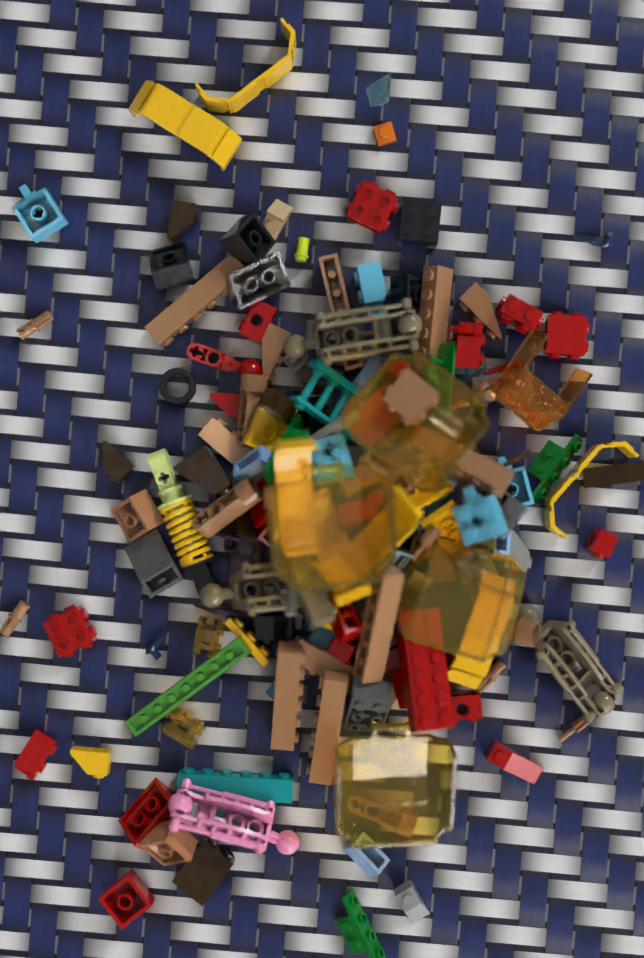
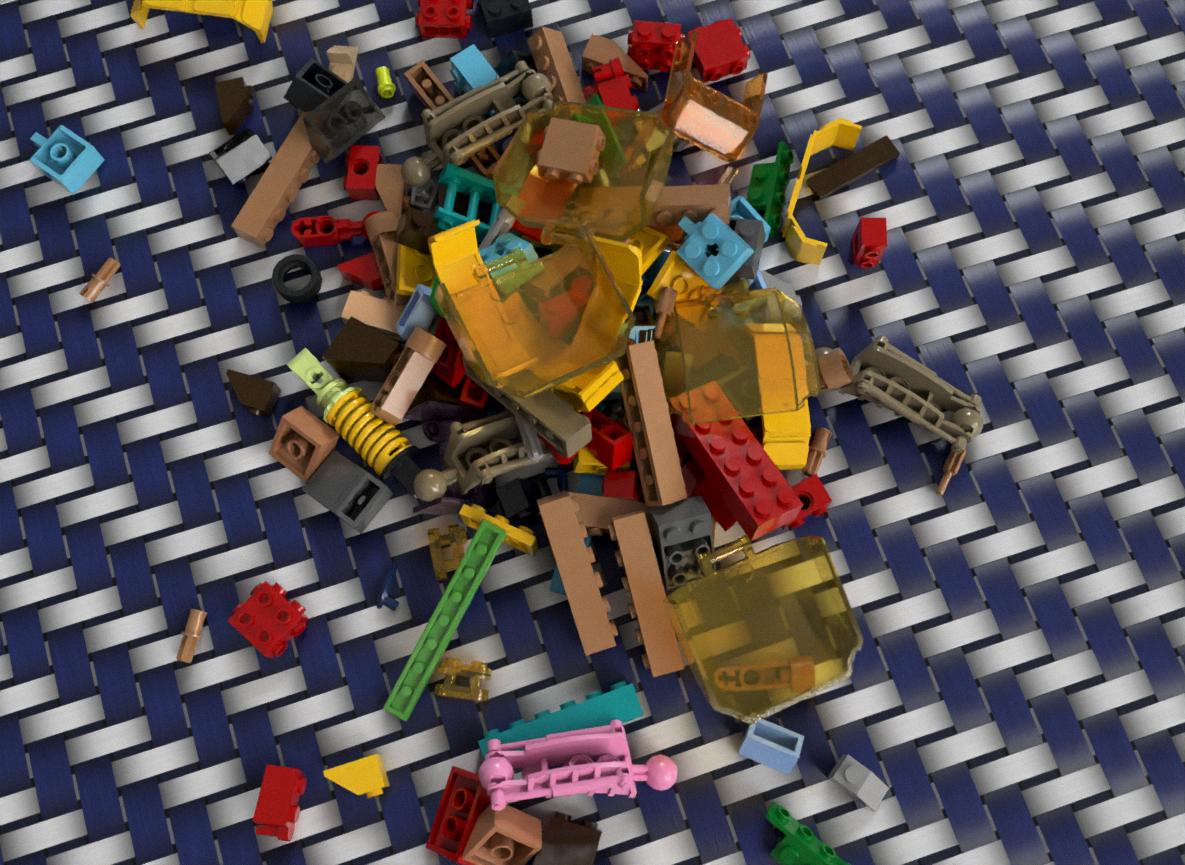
camera: 20 degrees left, 15 degrees down
slope [484,739,543,784] -> none

